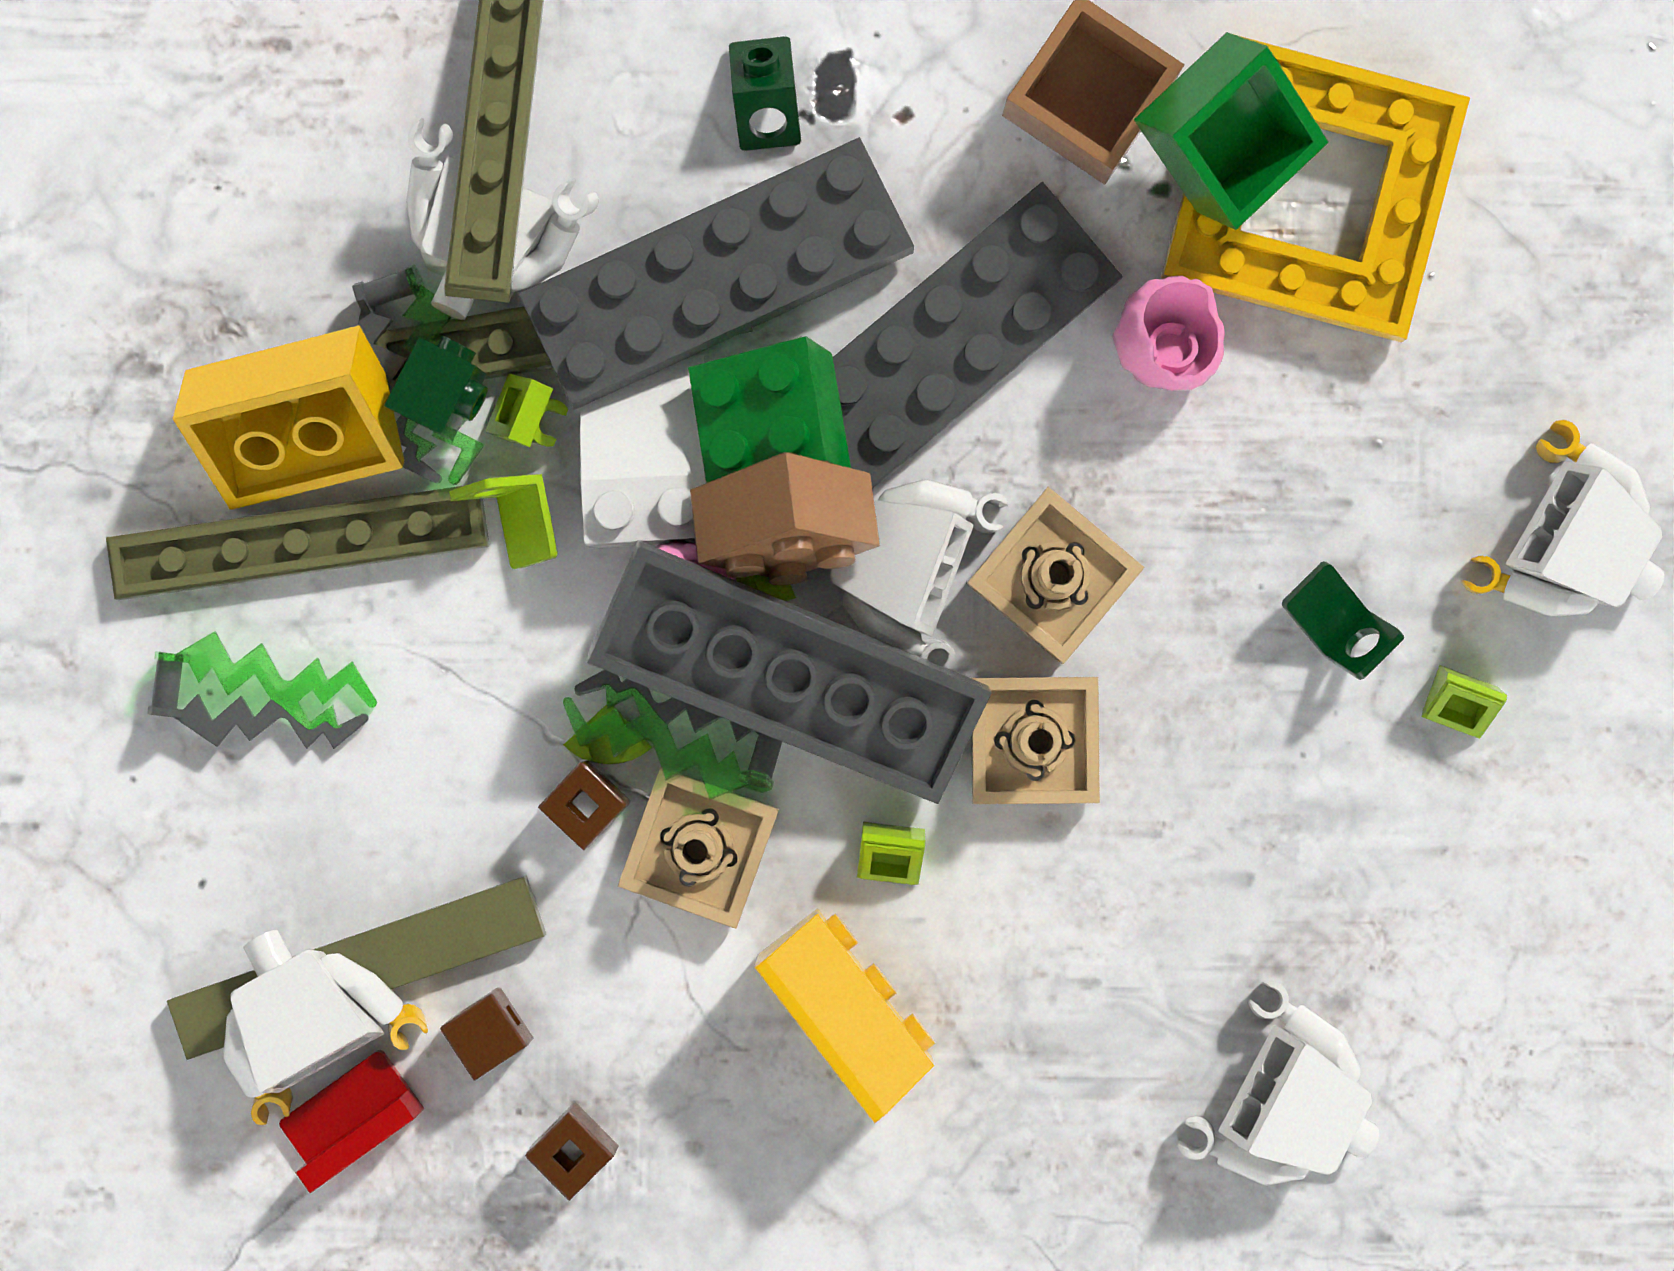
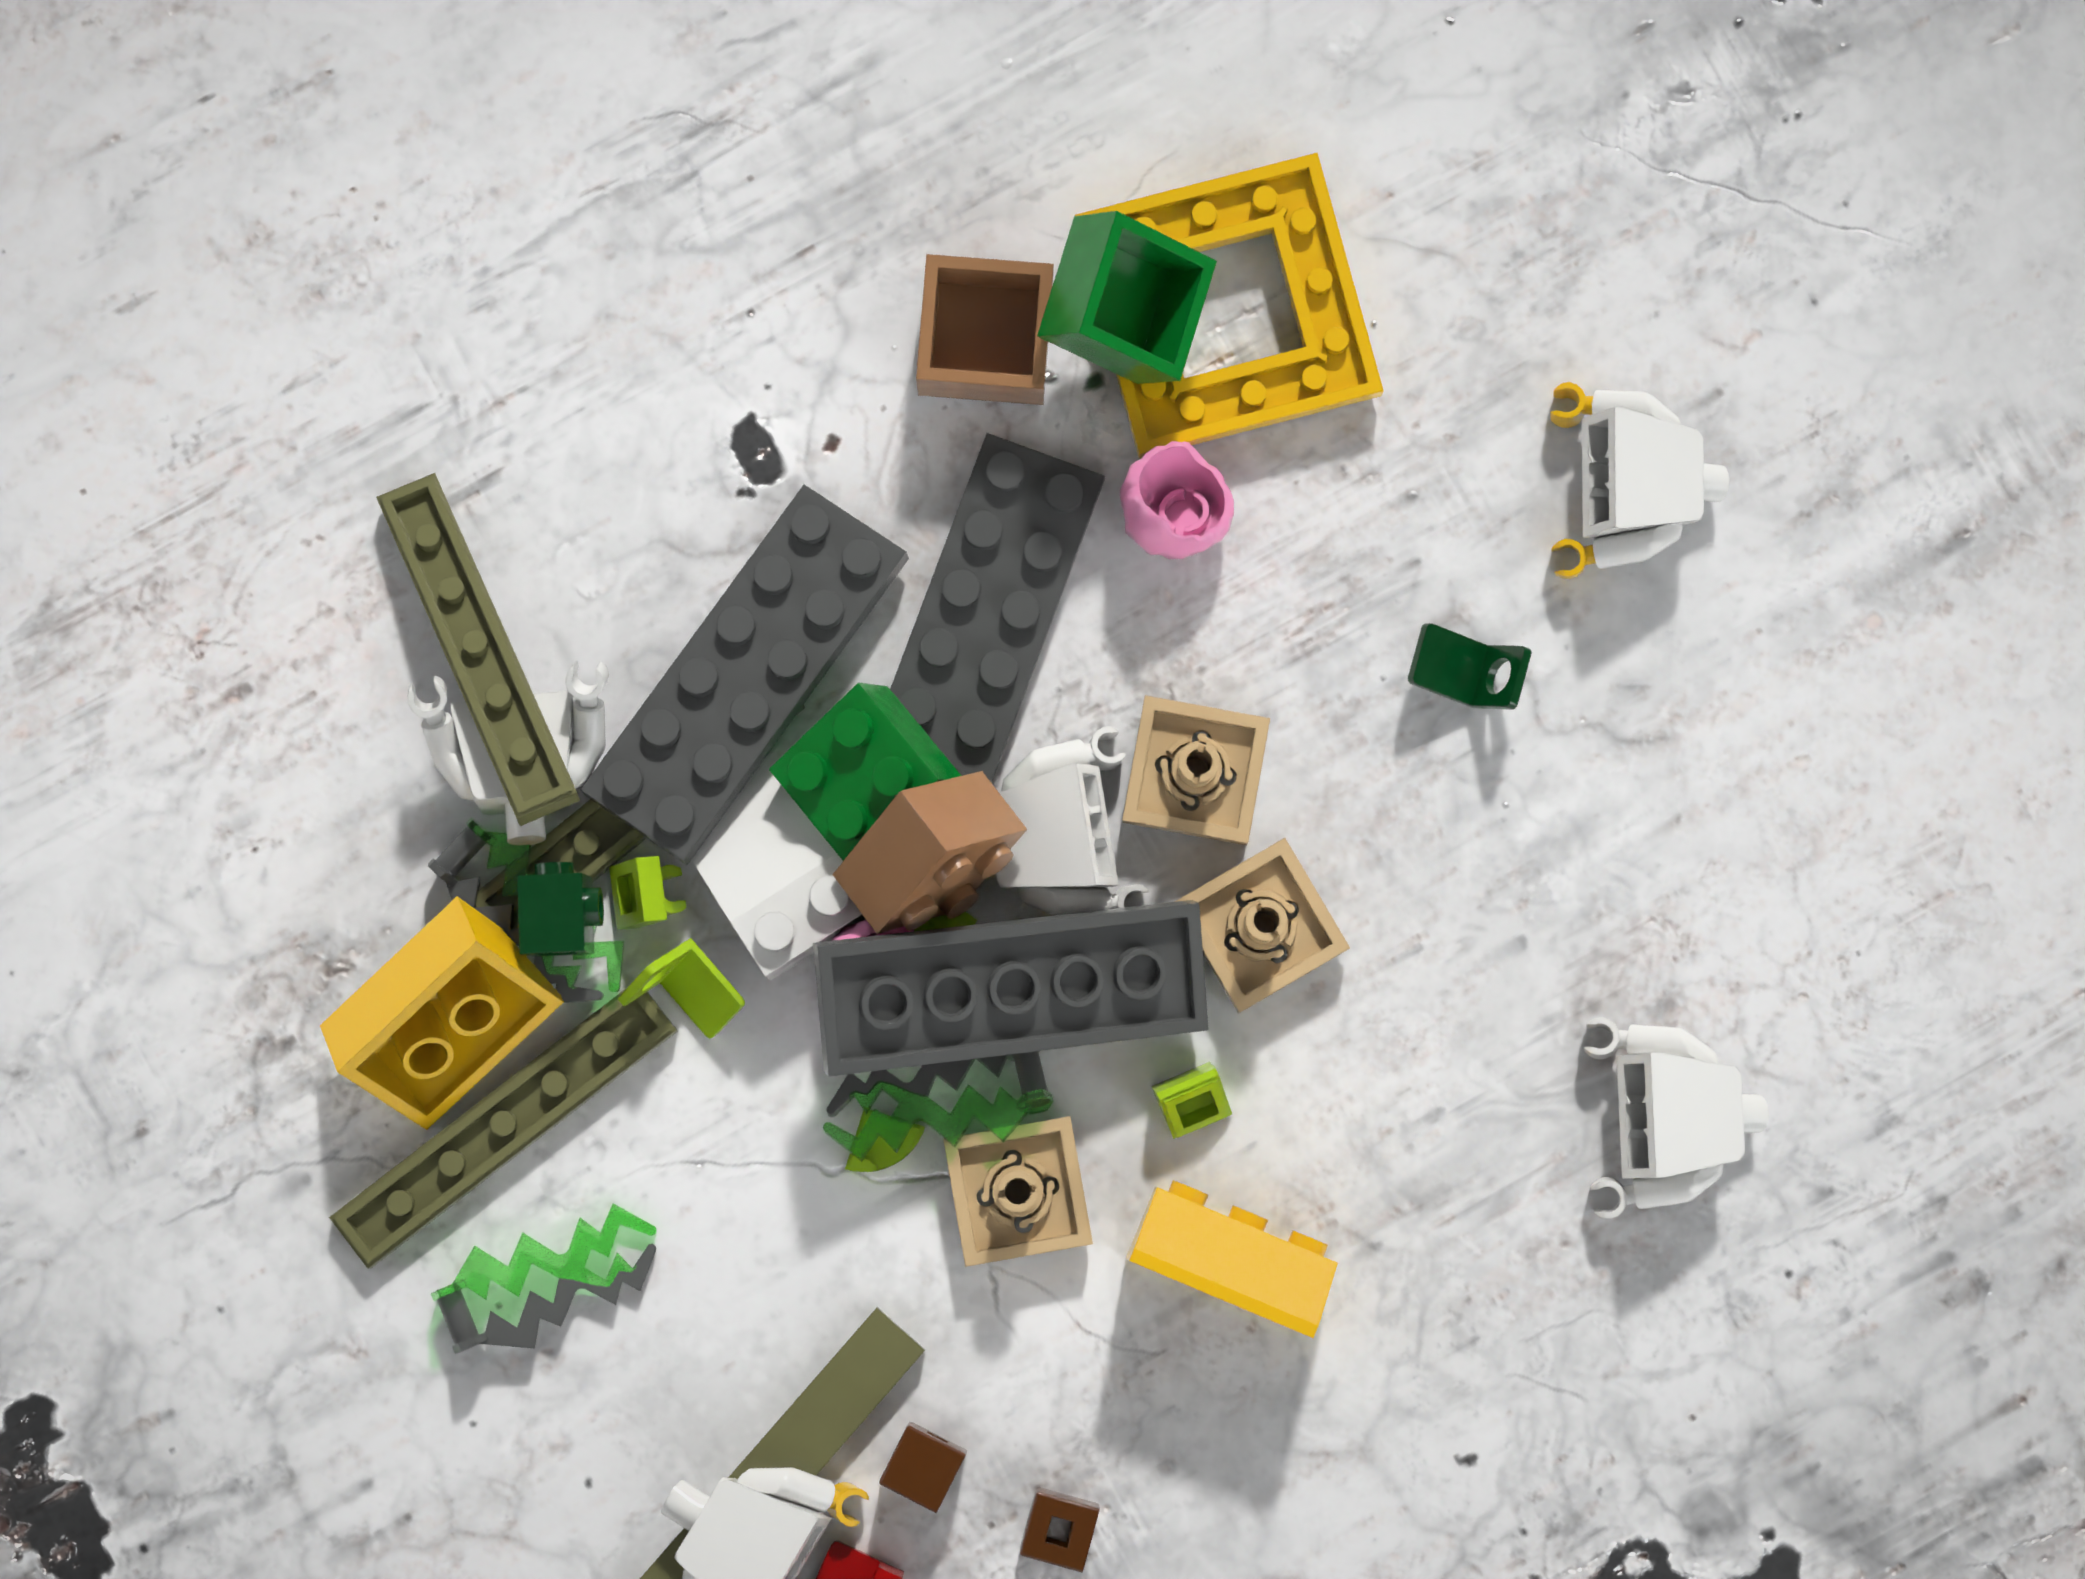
camera: 30 degrees left, 5 degrees down
reddish brown piece [538,760,631,851] -> none
dark green bracket [729,36,801,151] -> none
lime slope [1422,665,1507,739] -> none

